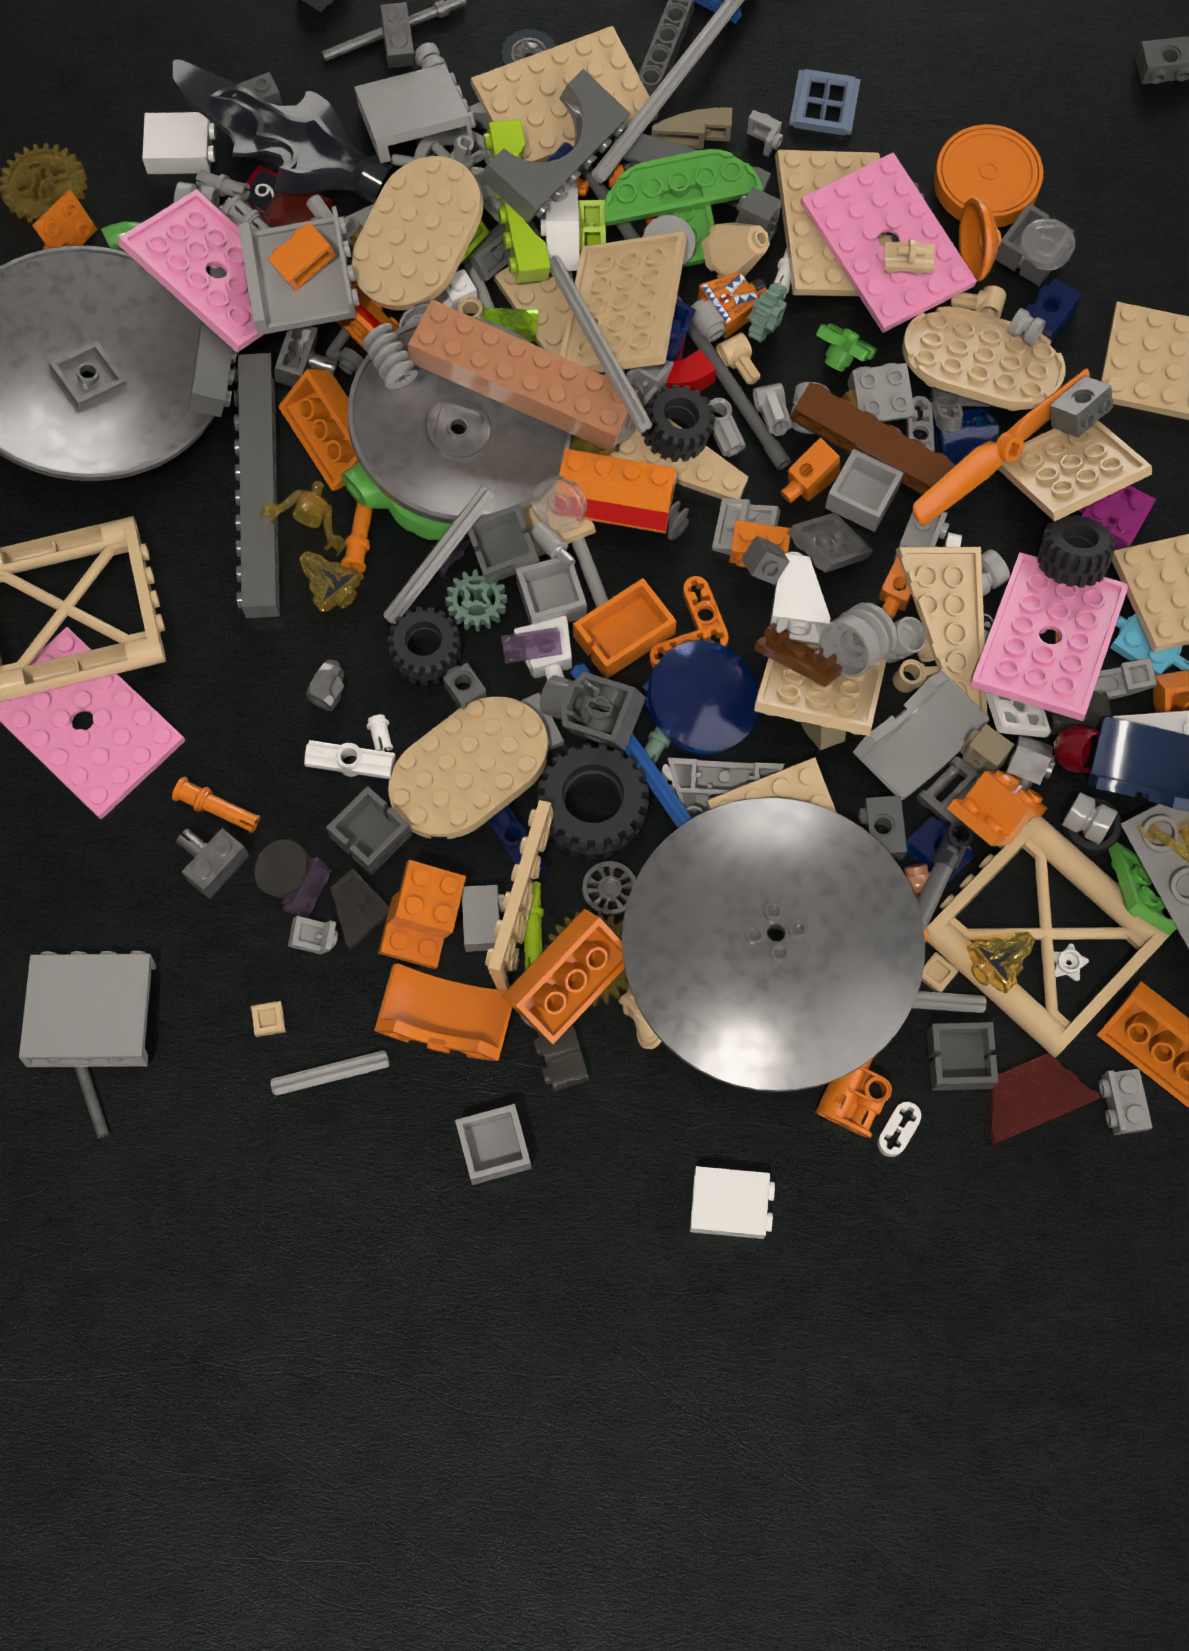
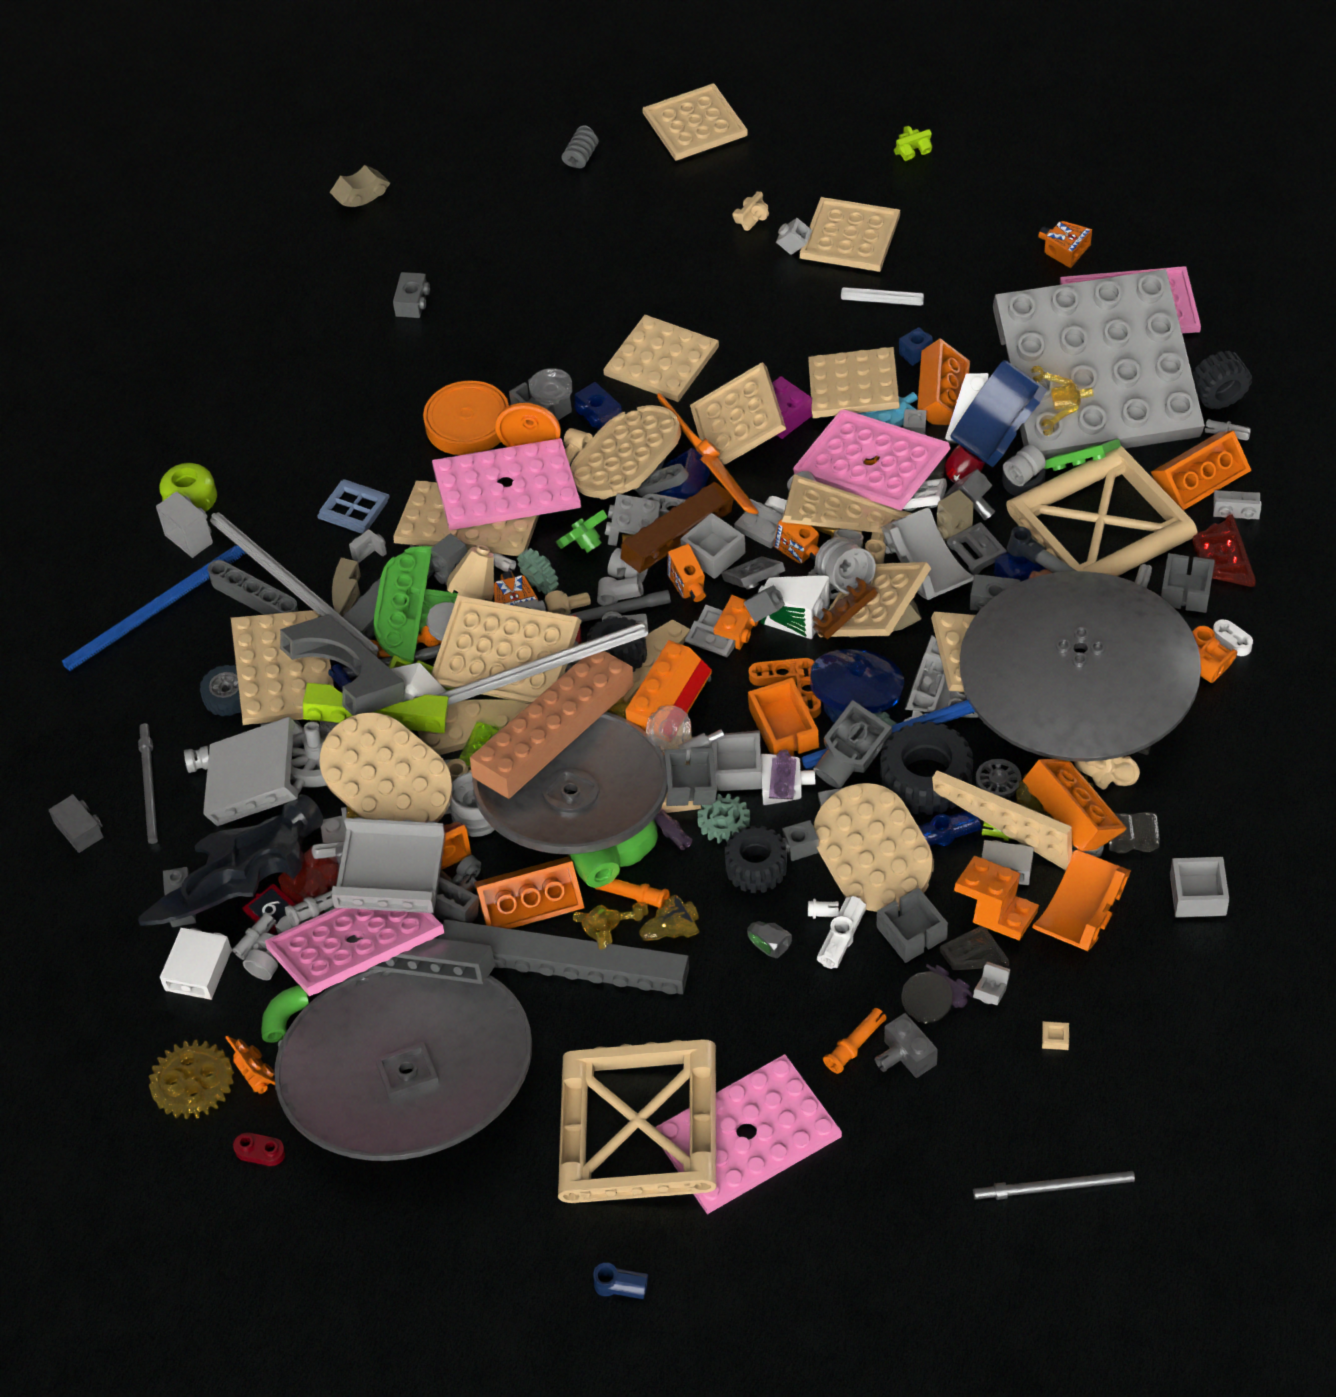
camera: 70 degrees left, 20 degrees down
light grey panel [19,951,156,1067] -> none
orange piece [267,222,337,292] -> none
light grey axle [271,1051,389,1095] -> none
light grey piece [363,323,418,389] -> none
flat silver brick [380,2,414,69] -> none
light grey axle [383,485,495,624] -> none
white brick [690,1166,775,1239] -> none
tan hips [884,238,935,275] -> none
orange bracket [947,770,1047,846] -> none
clear yellow rock [966,932,1035,994] -> none
light grey wheel [1008,308,1046,346] -> none
black tyre [1037,515,1115,588] -> none
dark grey brick [1050,376,1113,438] -> none
white plate [1054,943,1089,981] -> none

